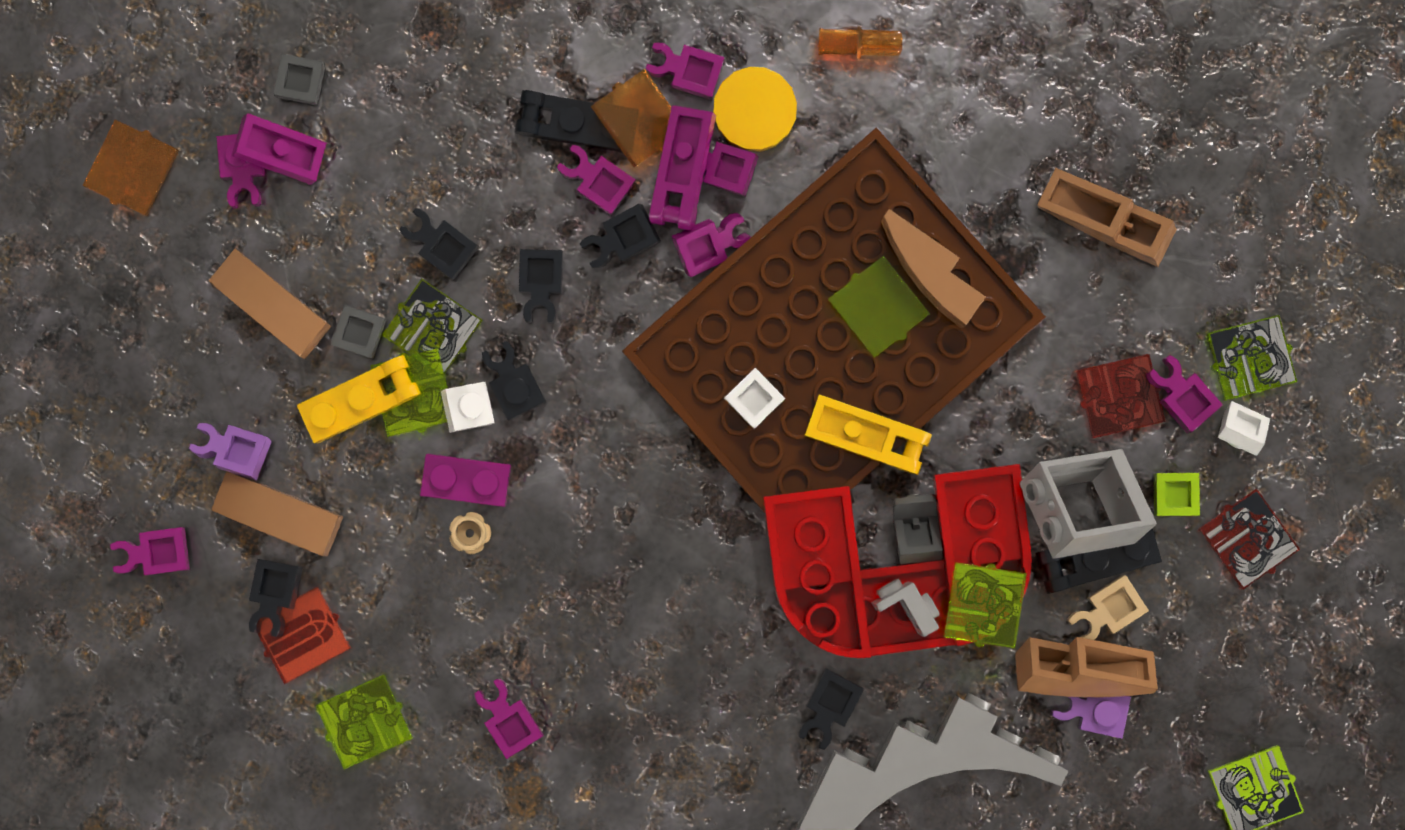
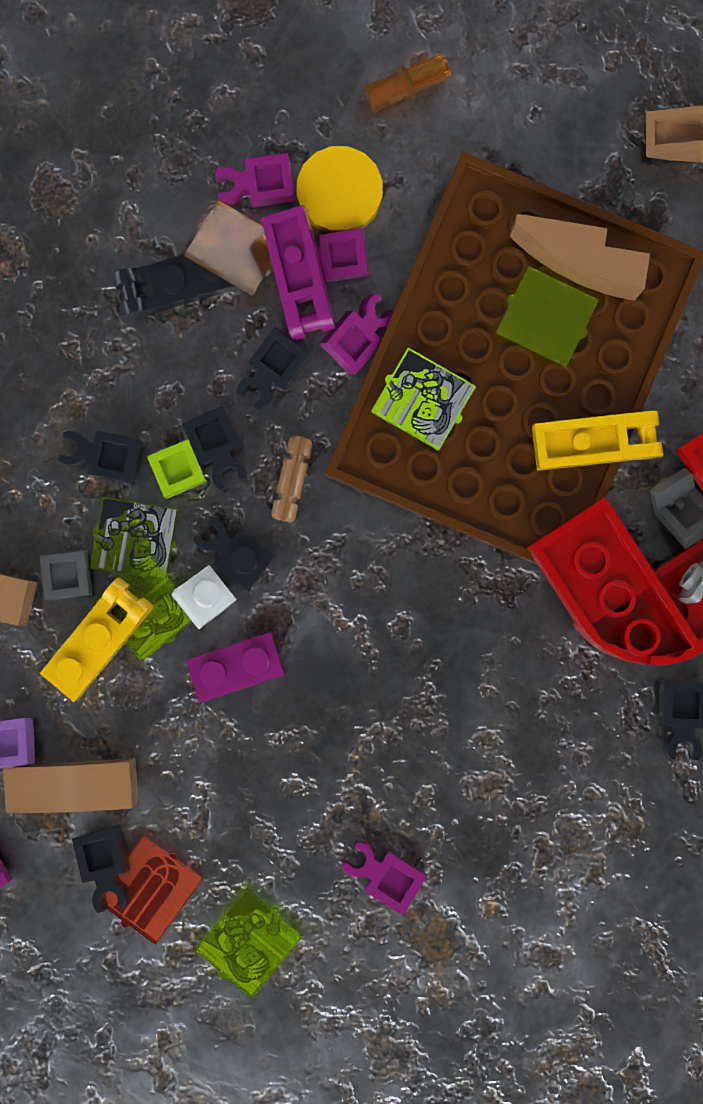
camera: 30 degrees left, 0 degrees up
tan plate [449,512,491,554] -> none
magenta plate [557,145,636,216] -> none
white plate [724,368,785,429] -> none
none -> lime plate [147,439,207,499]
none -> medium nougat axle [271,435,313,522]
none -> piece [371,348,476,451]

